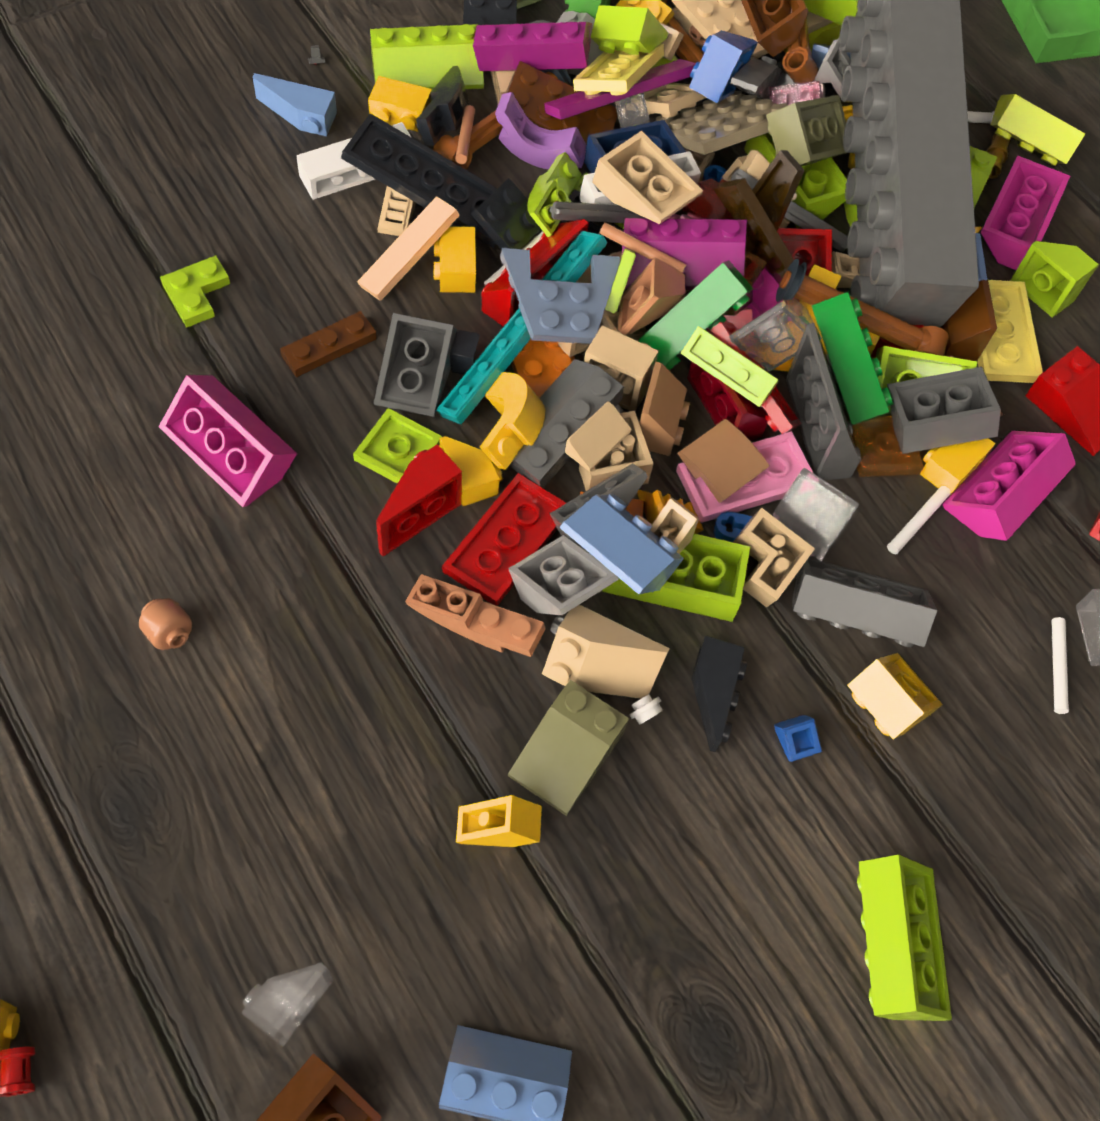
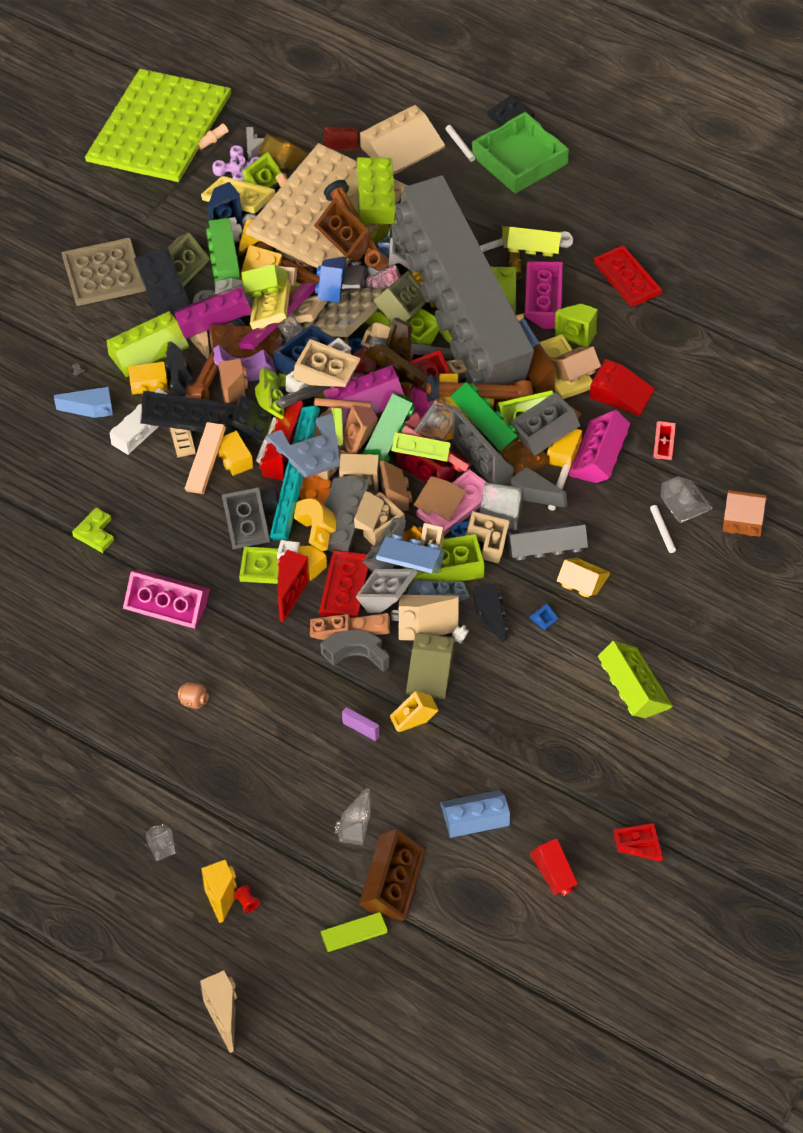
camera: 15 degrees left, 10 degrees down
reddish brown plate [280,311,377,377] -> none
nougat bar [455,105,475,164] -> none
none -> nougat slope [219,359,248,404]
none -> white tile [277,540,300,559]
none -> dark grey arch [320,630,389,672]
none -> medium lavender tile [342,707,380,741]
none -> sand blue slope [406,580,470,601]
none -> dark grey slope [511,467,568,508]
none -> slope [551,346,601,383]
none -> white plate [559,231,573,248]

